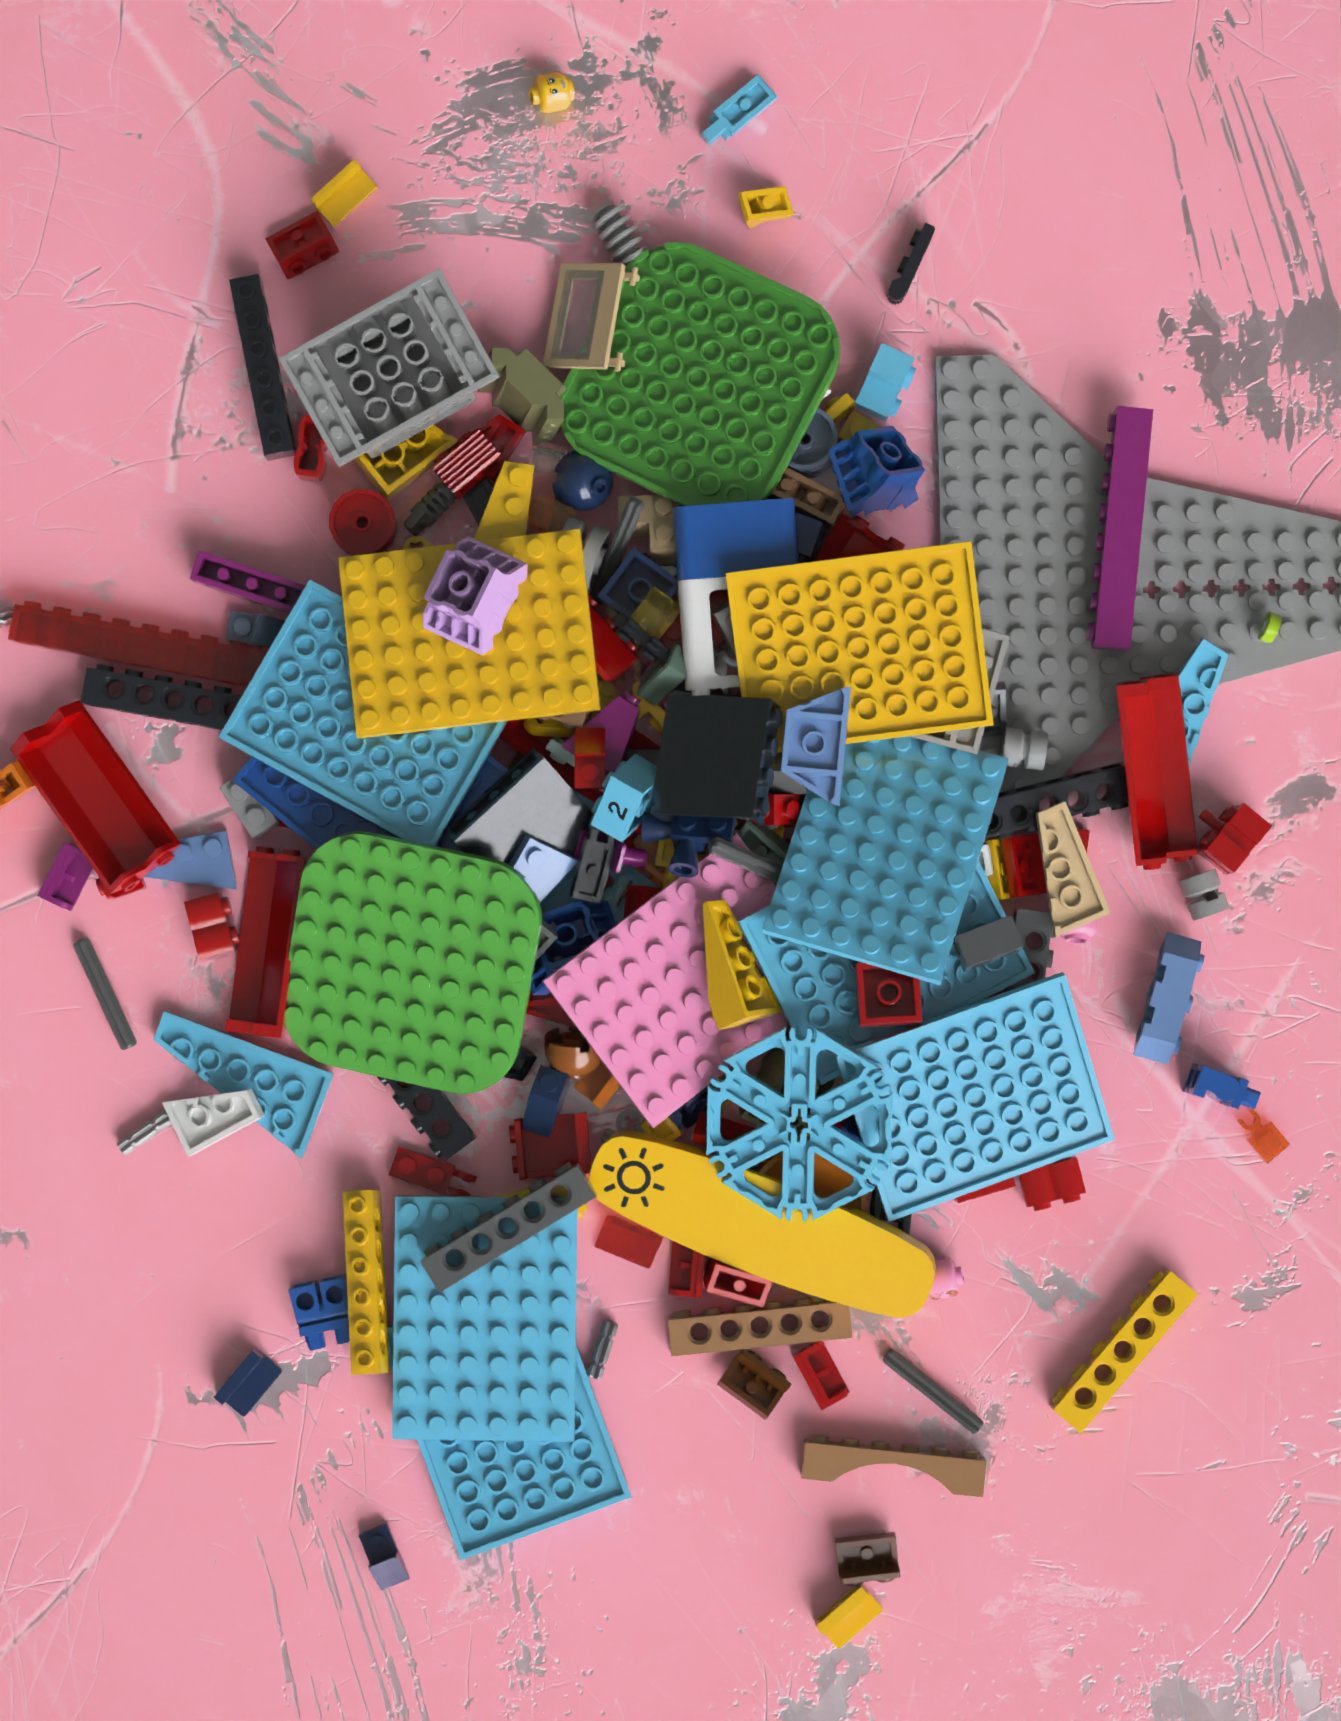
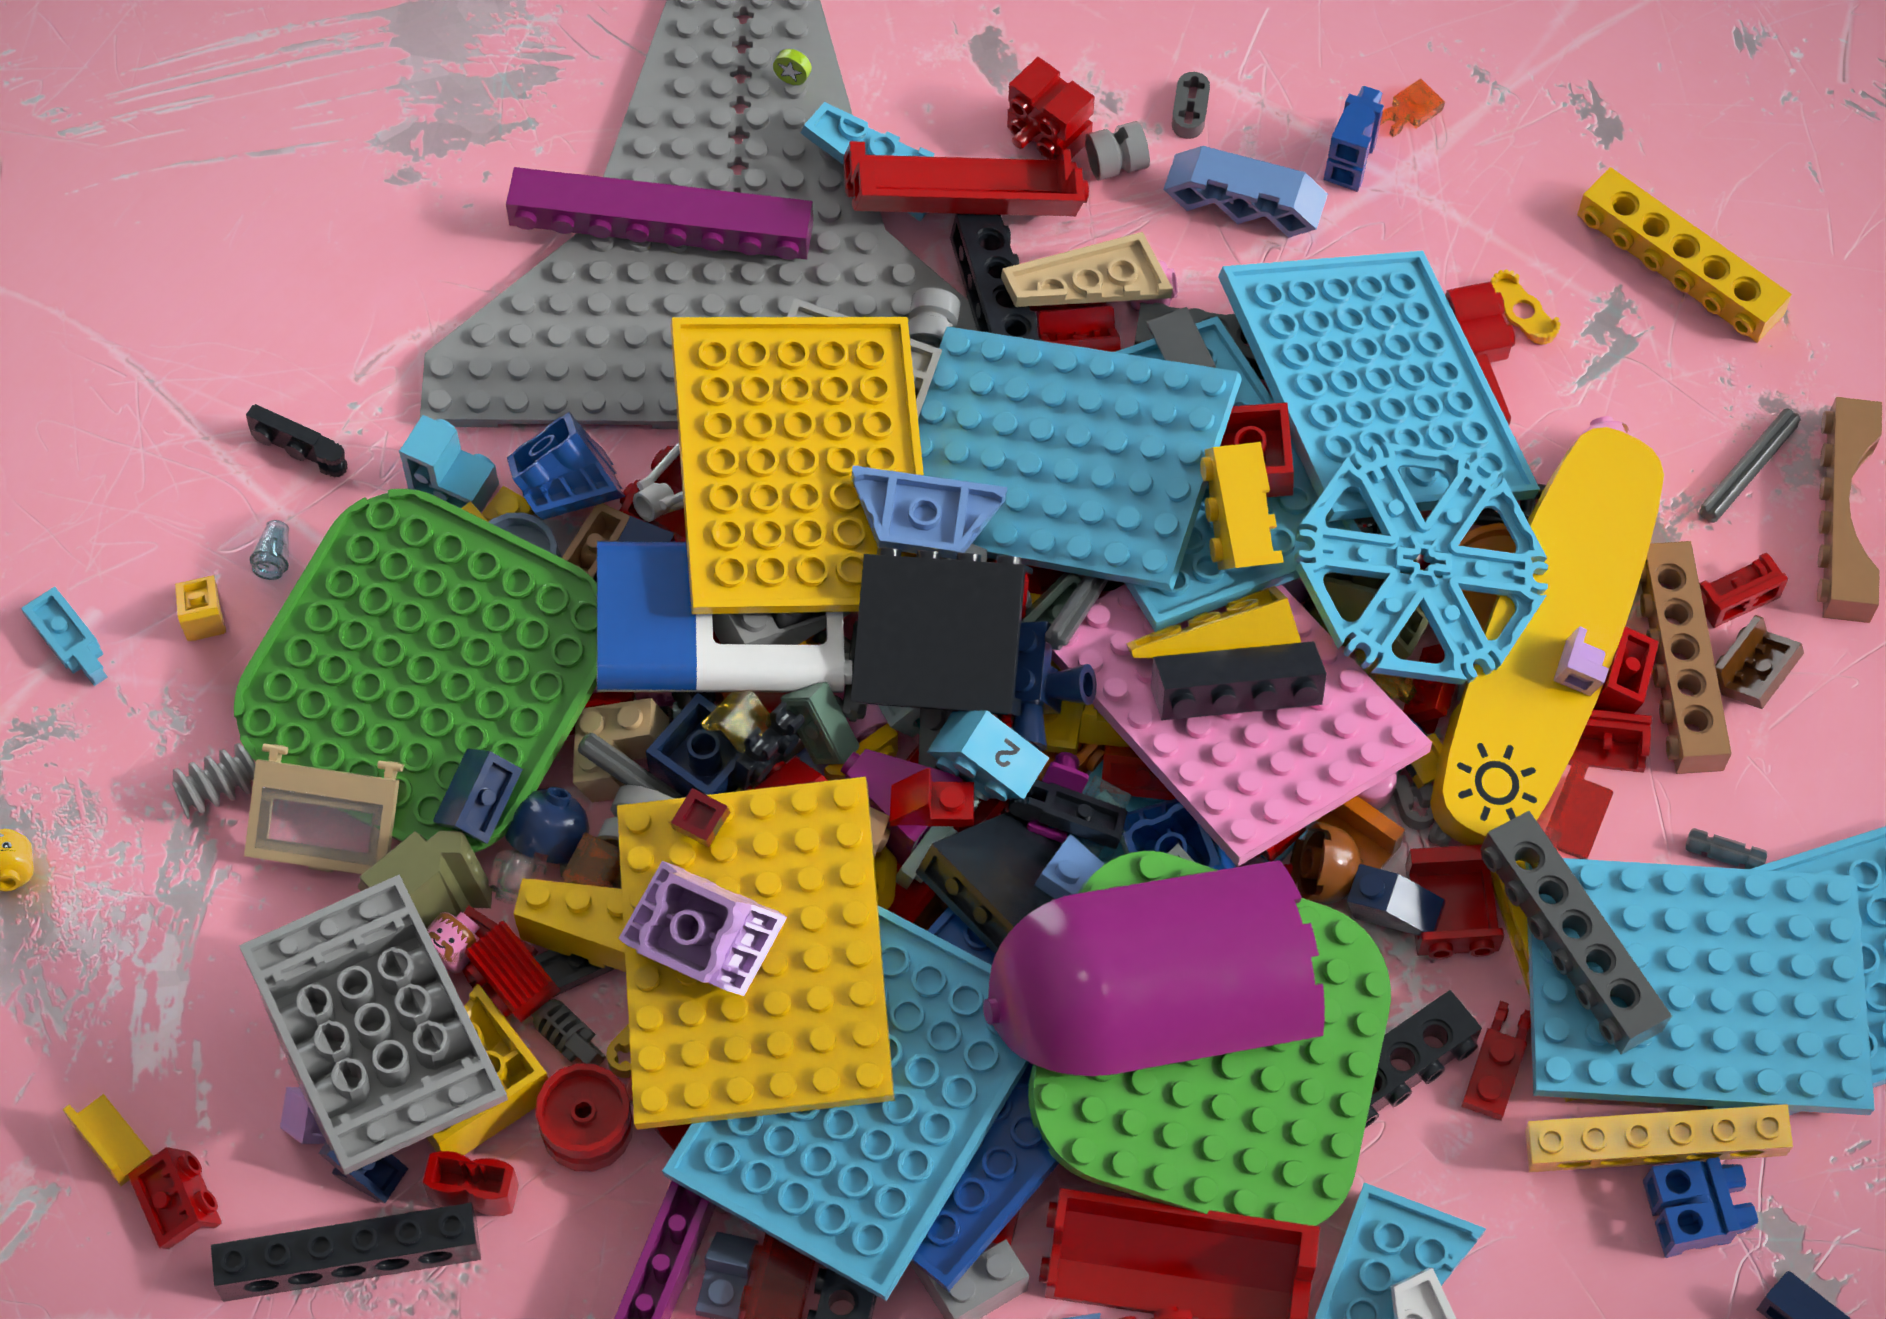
camera: 90 degrees left, 25 degrees down
none -> clear light blue cone [249,520,289,580]
none -> bright pink head [426,912,480,973]
none -> dark blue panel [433,748,523,844]
none -> white plant [633,443,684,522]
none -> dark red plate [670,788,730,847]
none -> magenta panel [983,860,1325,1076]
none -> black brick [1151,641,1327,720]
none -> dark grey beam [1172,72,1210,139]
none -> yellow wedge [1200,442,1284,570]
none -> yellow piece [1491,269,1561,345]
none -> lavender panel [1553,626,1609,696]

